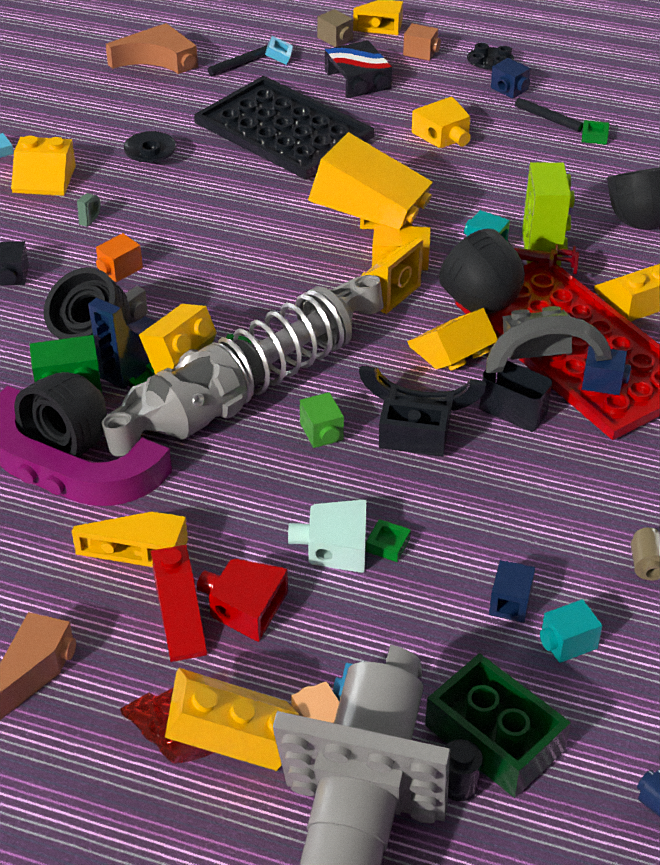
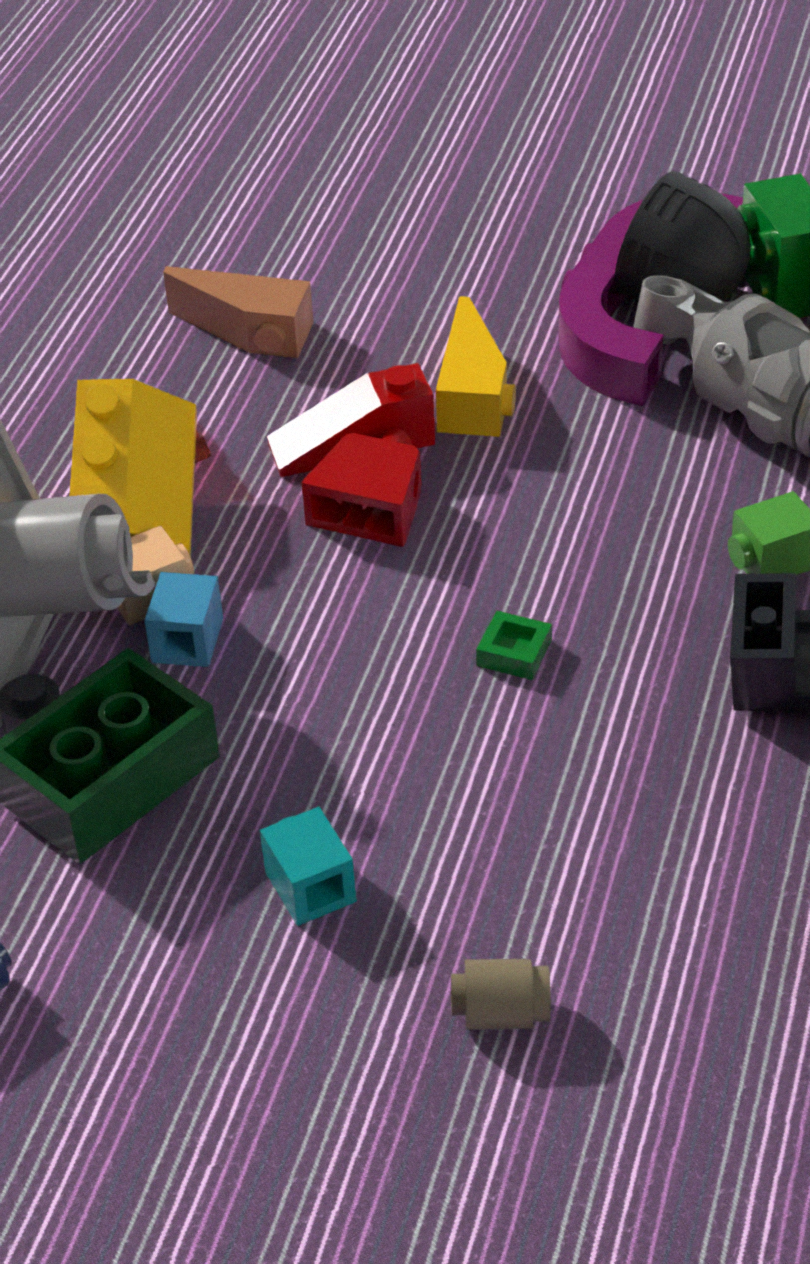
camera: 90 degrees right, 0 degrees up
light aqua torso [288,500,366,573] -> none
dark blue brick [489,560,536,623] -> none

